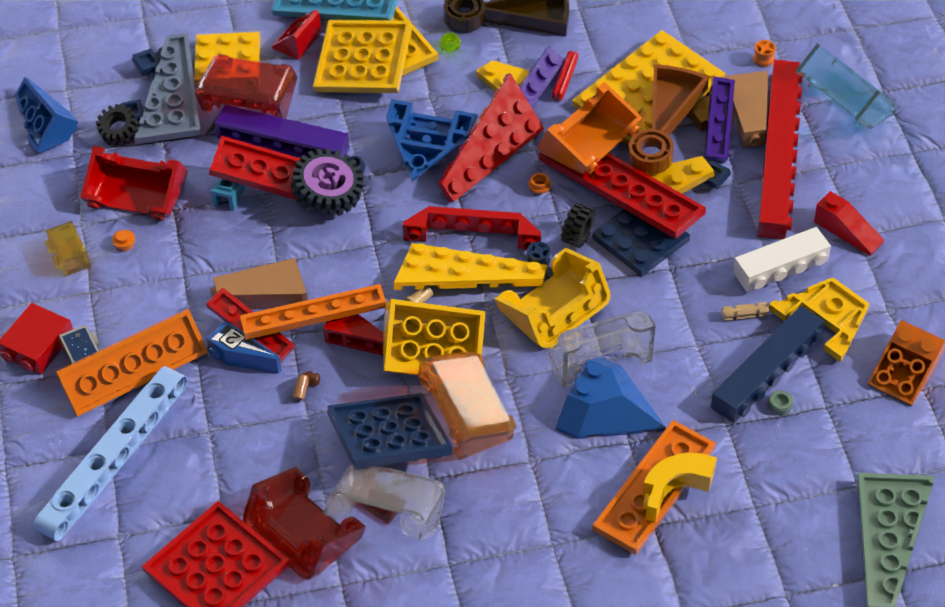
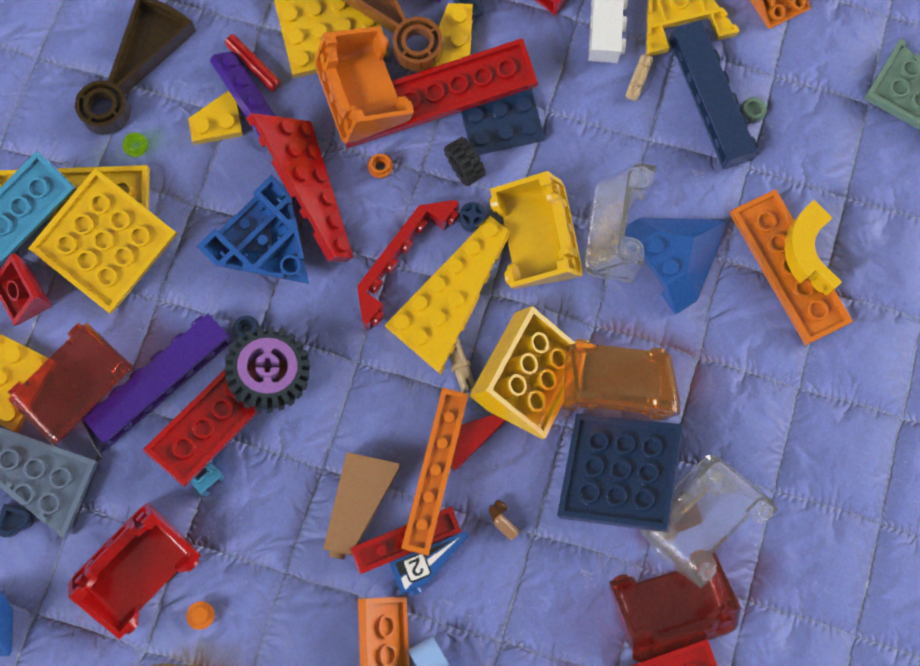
camera: 65 degrees left, 25 degrees up
black tyre [96,104,139,147] -> none

